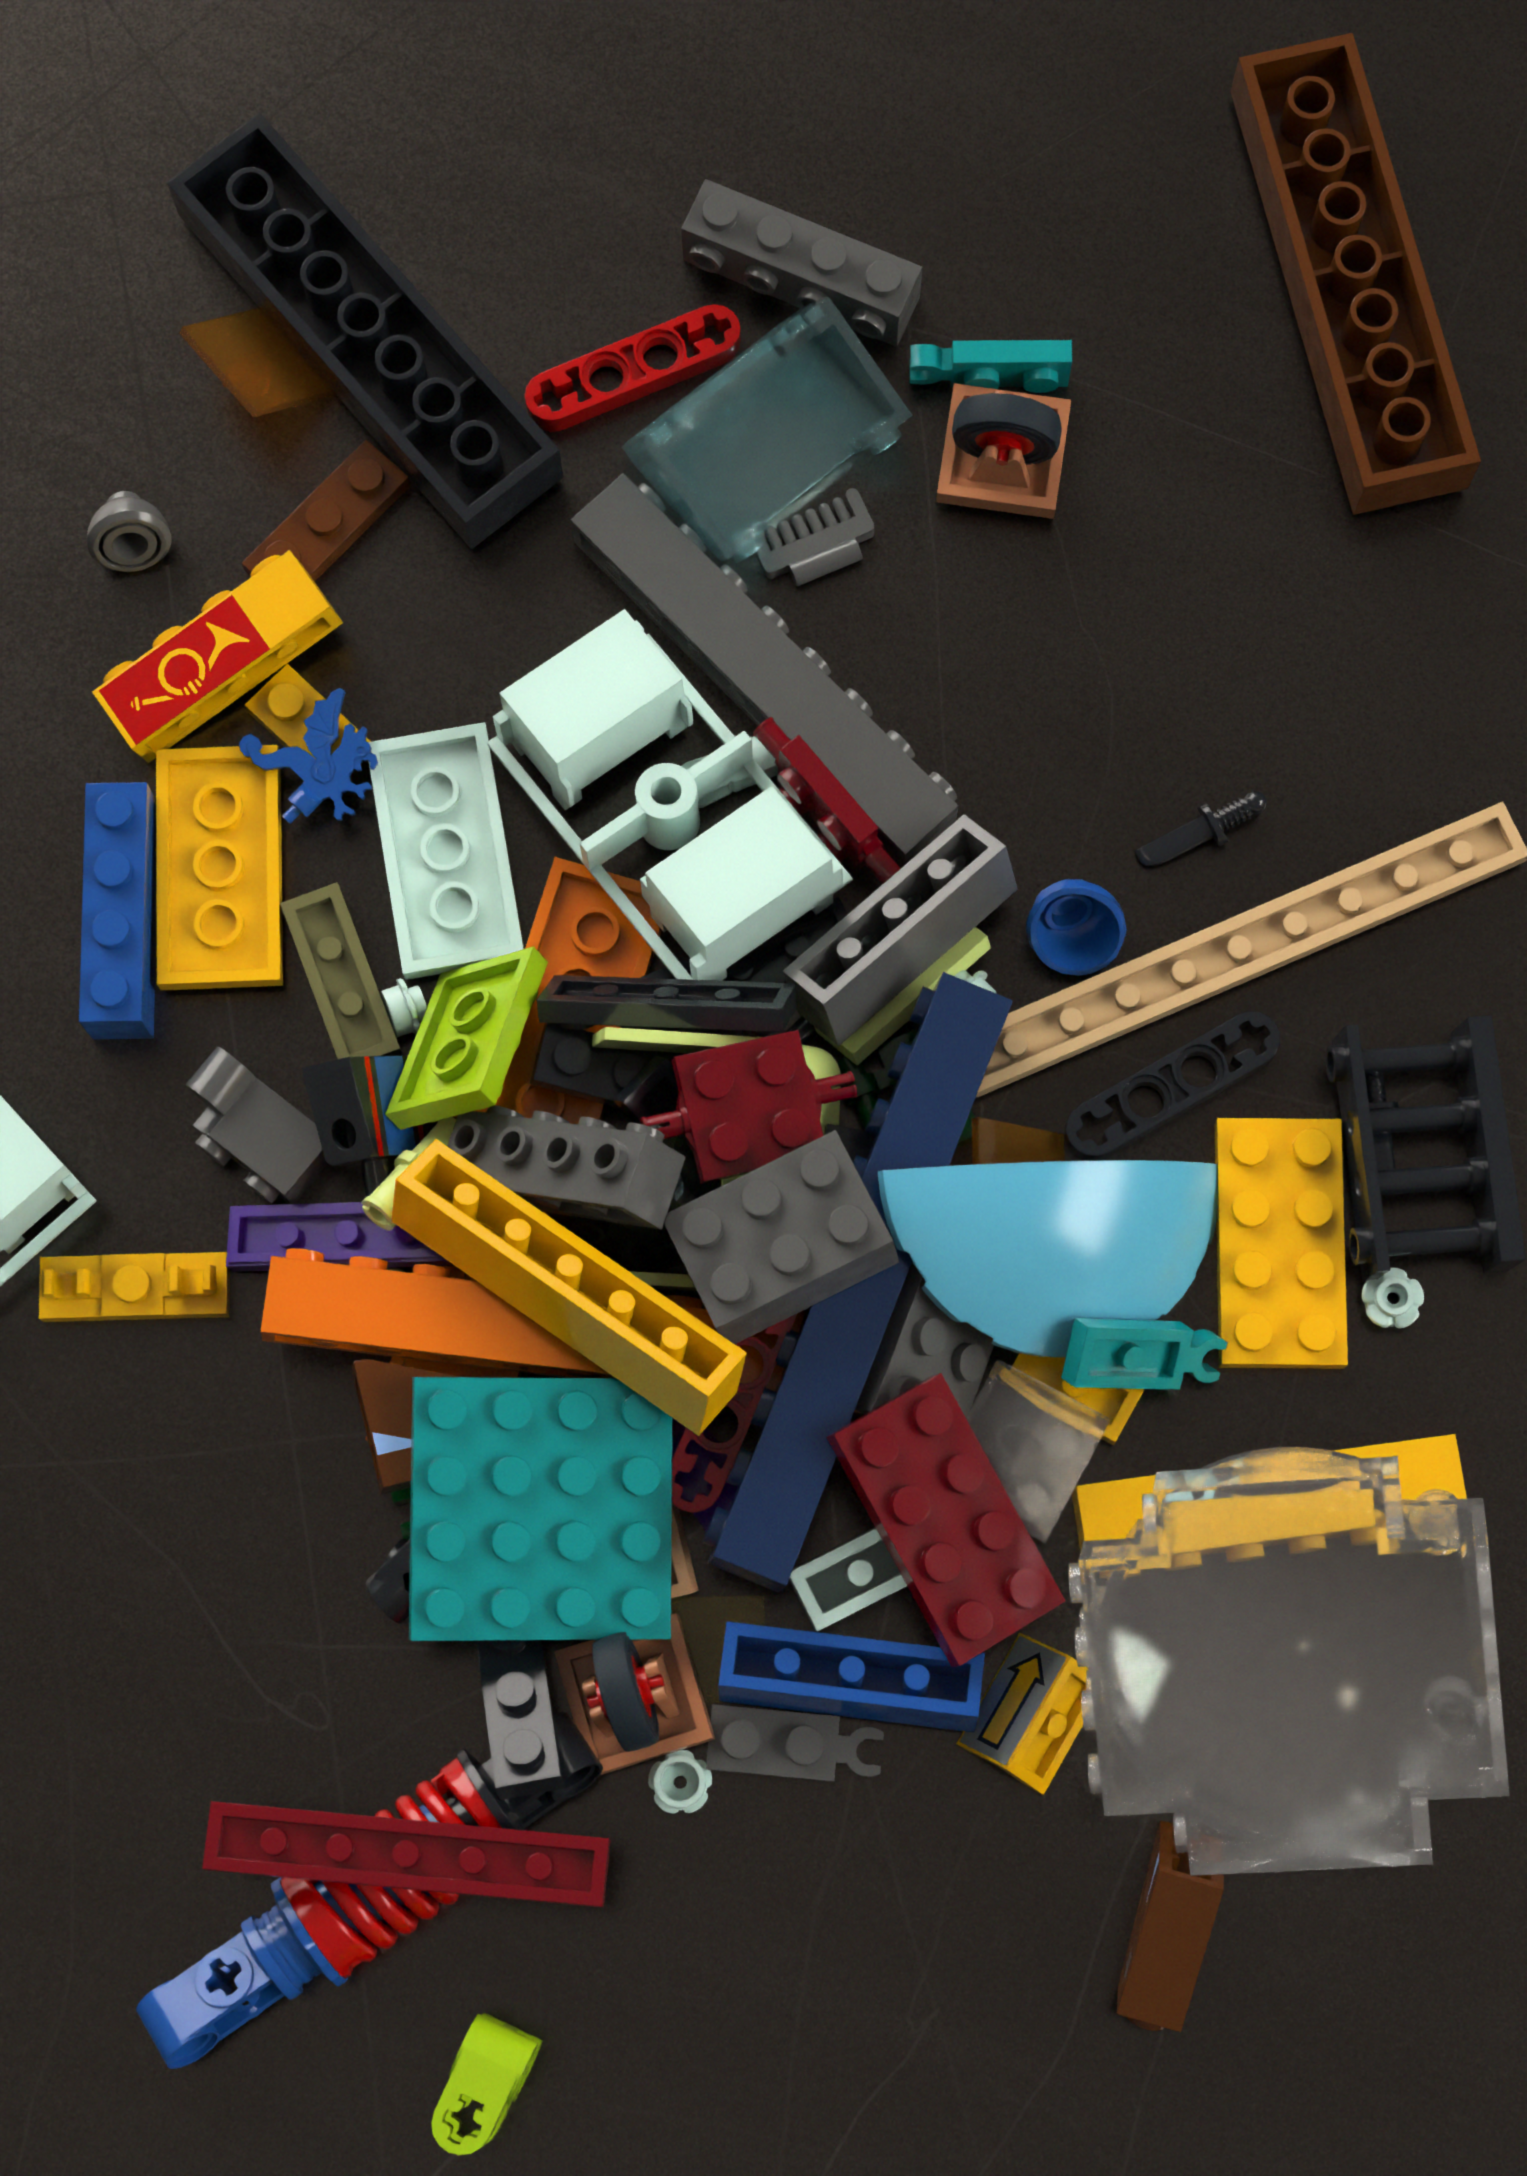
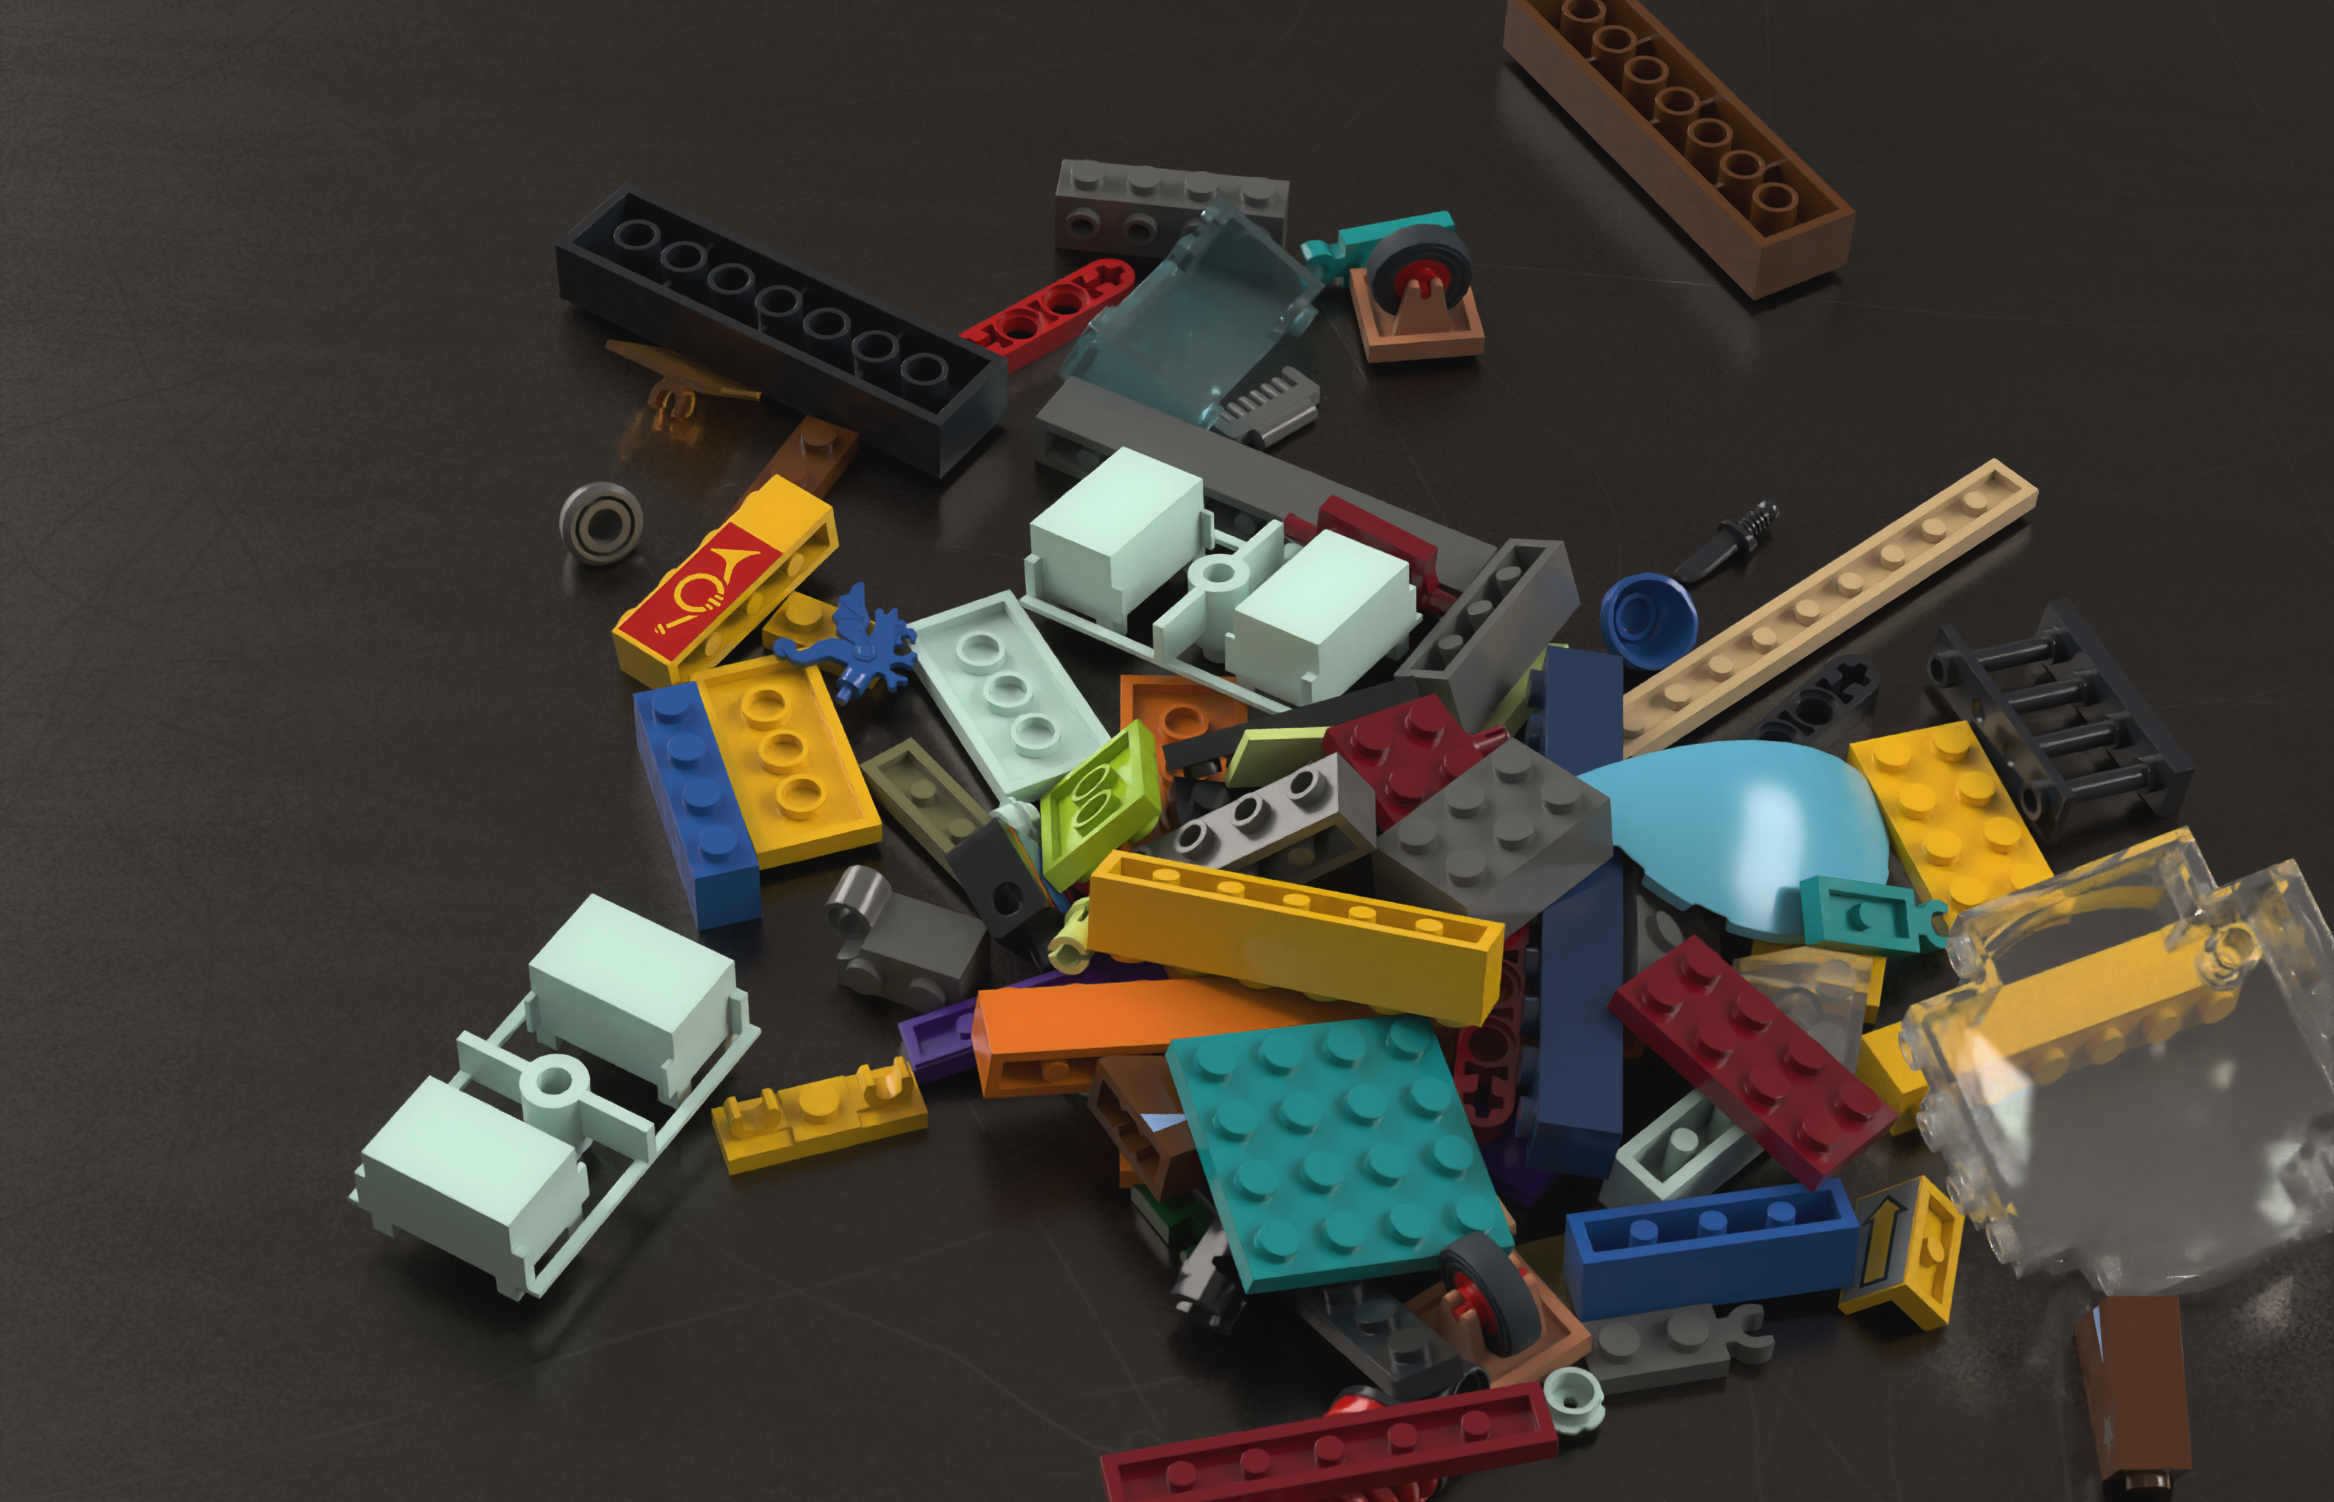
camera: 20 degrees left, 30 degrees down
light aqua plate [1361,1267,1424,1329] -> none

